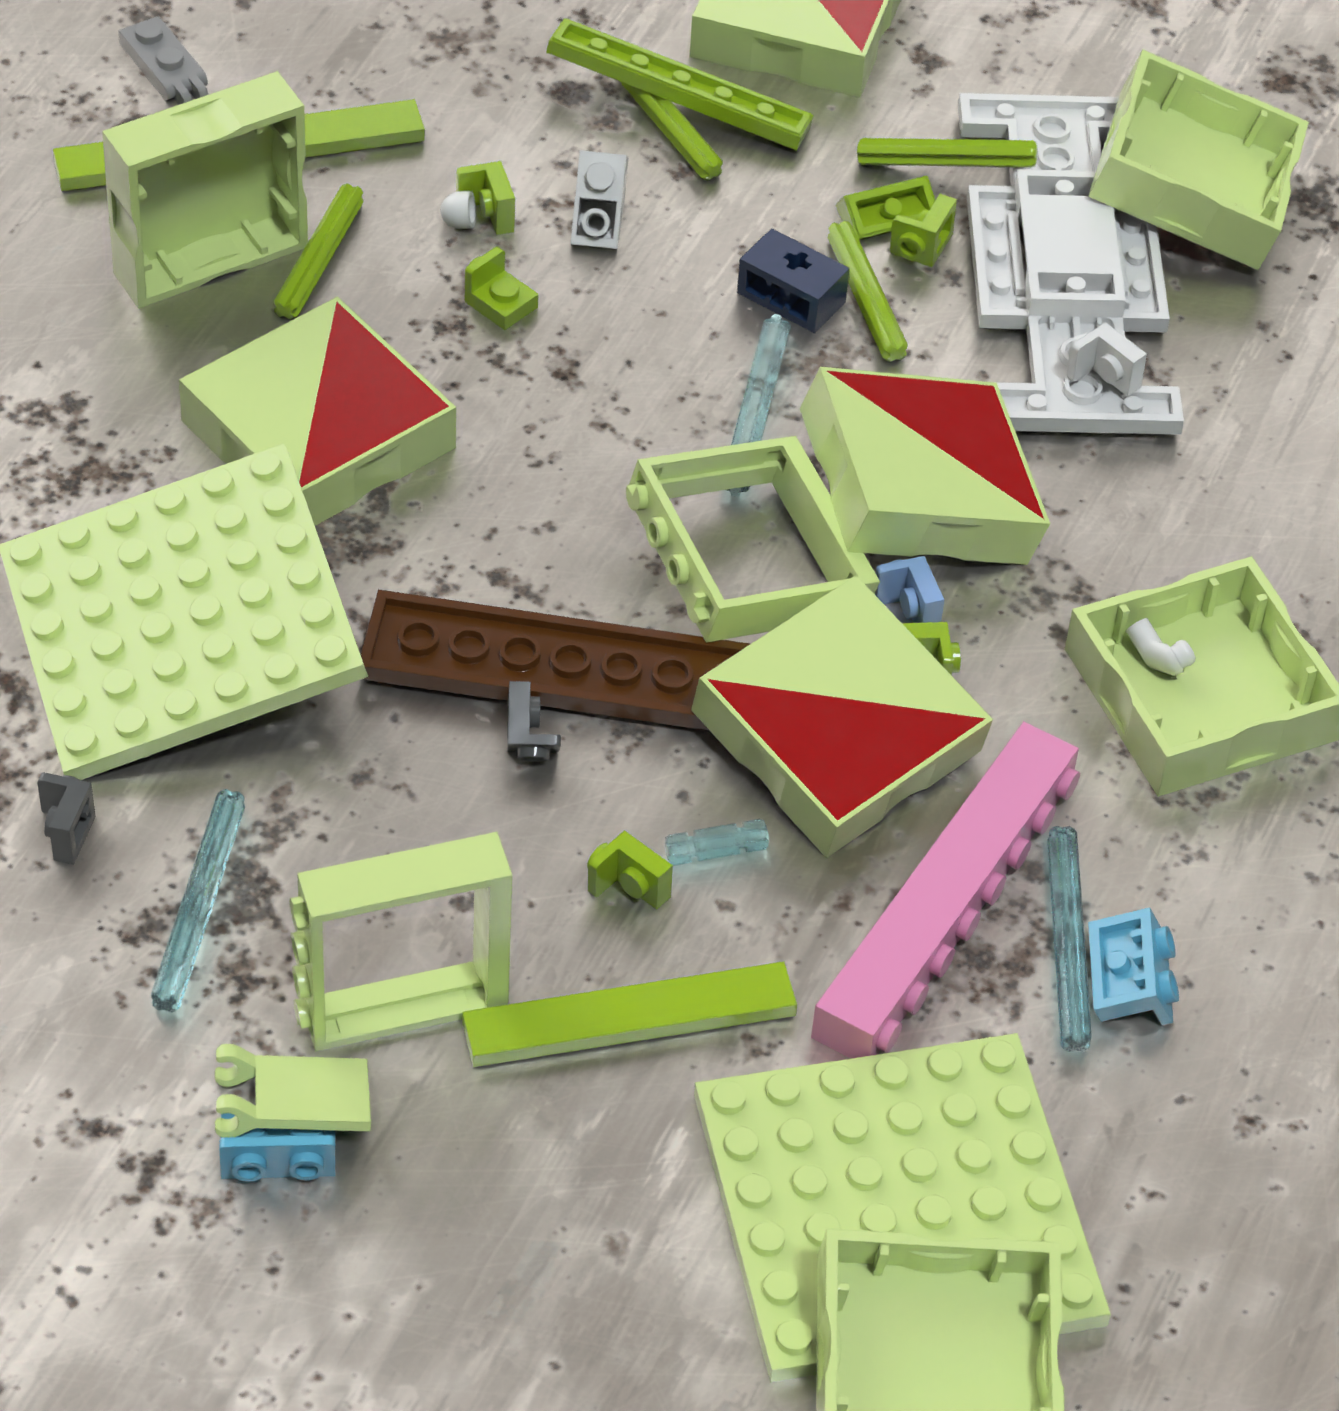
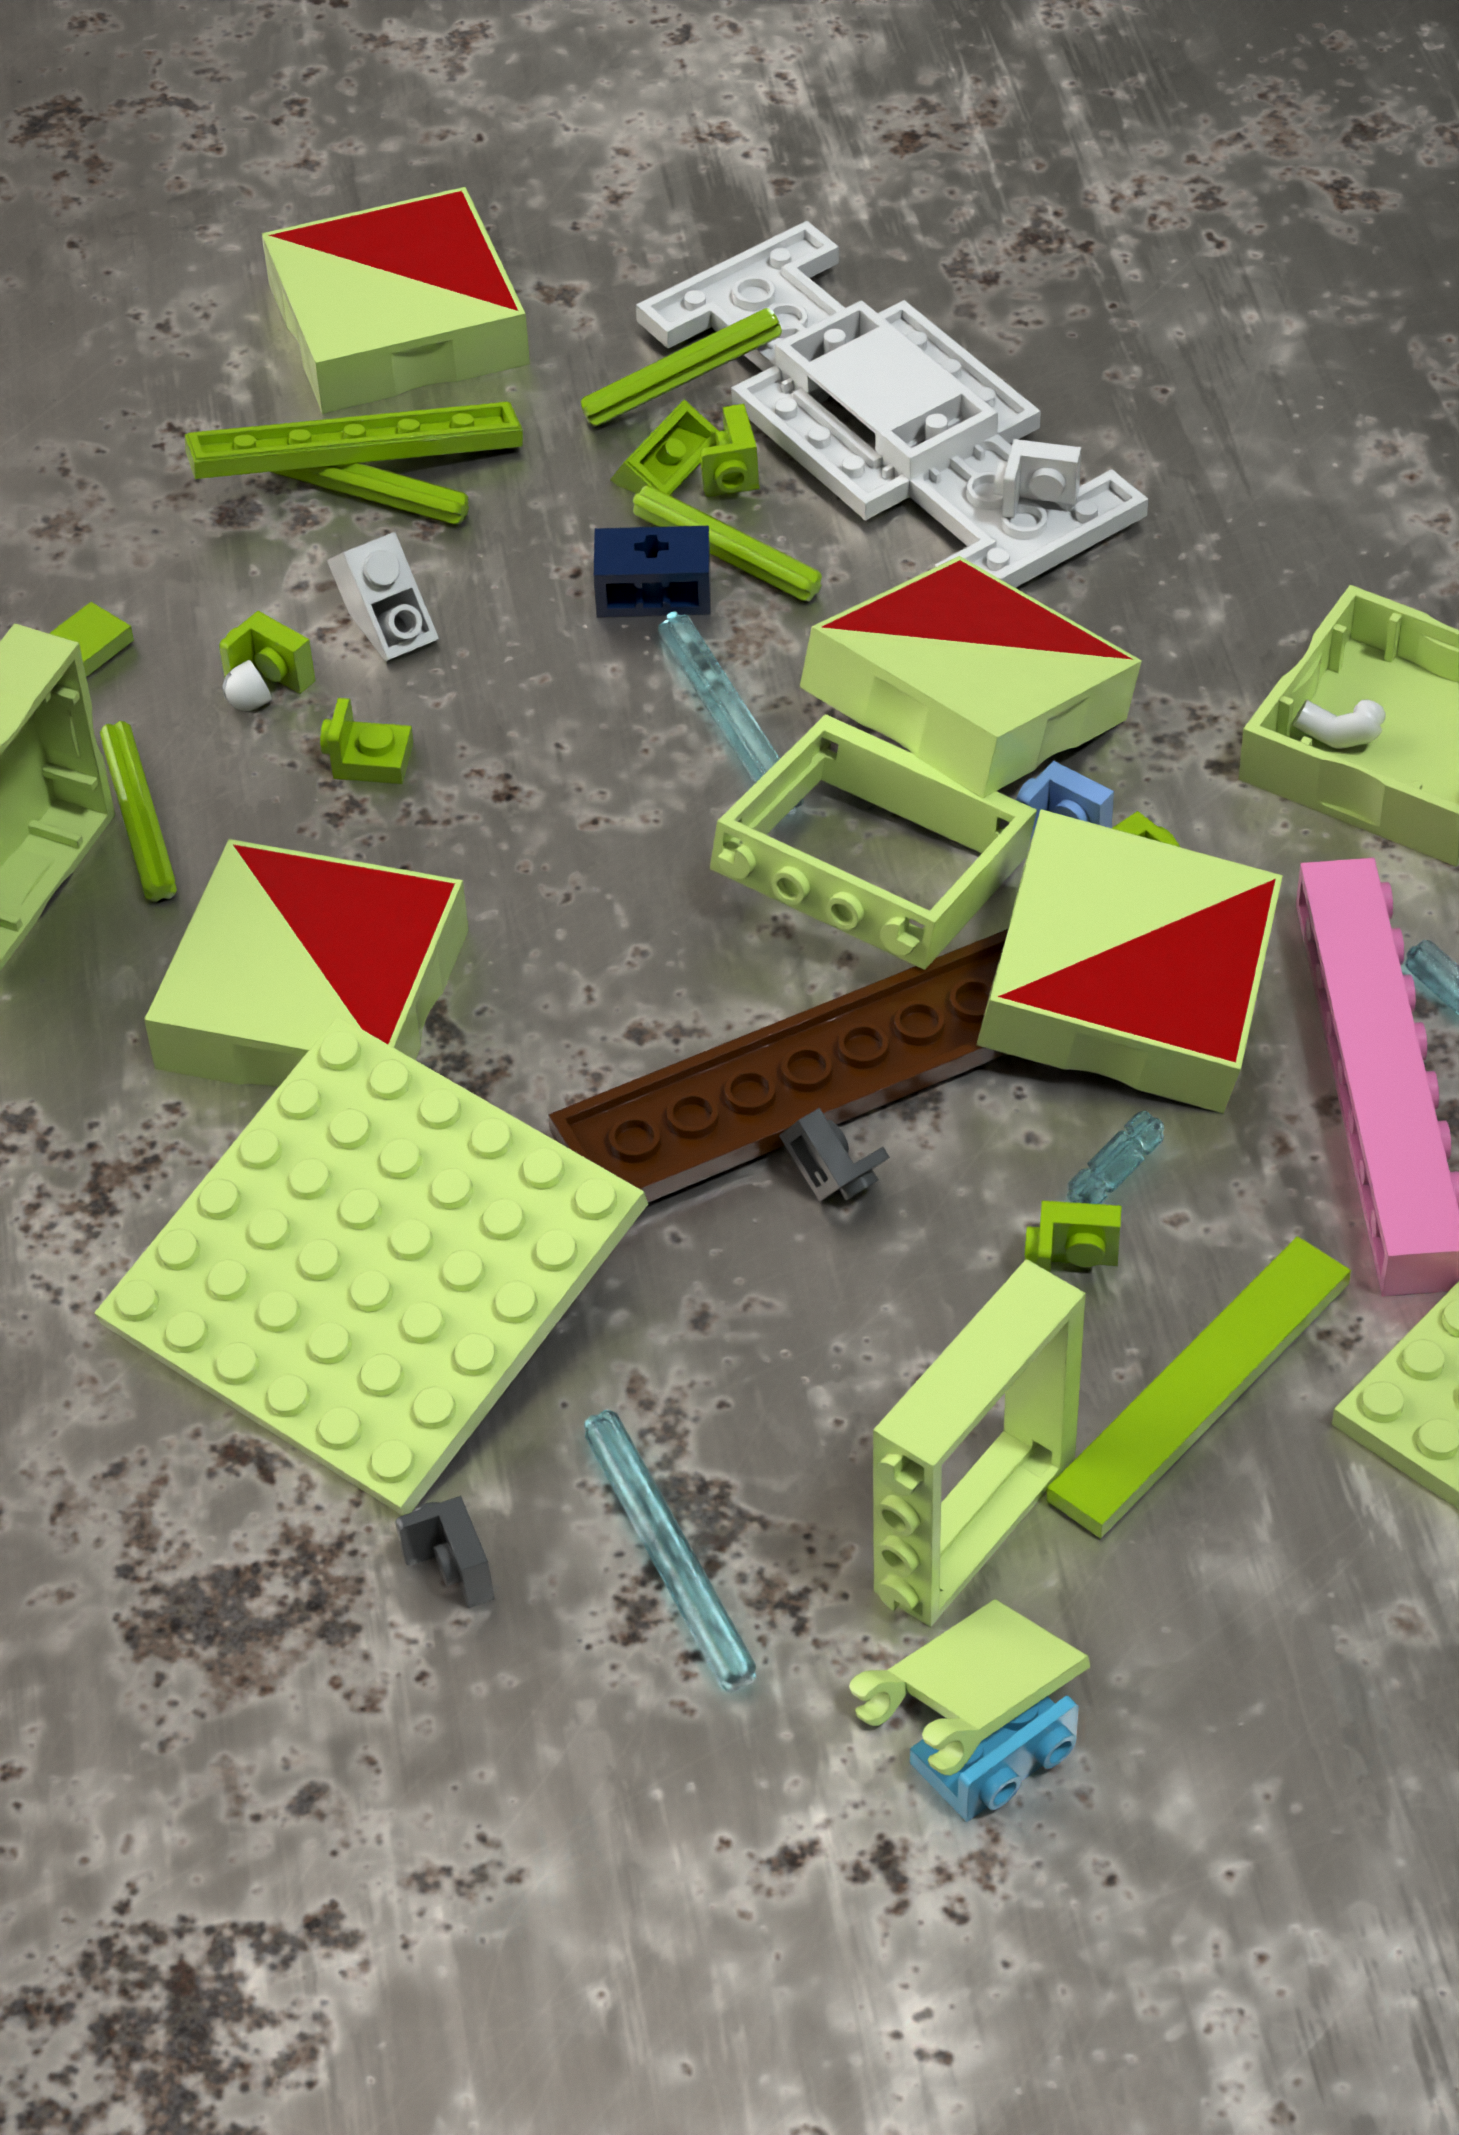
camera: 30 degrees left, 0 degrees up
yellowish green tile [1088,49,1309,270] -> none

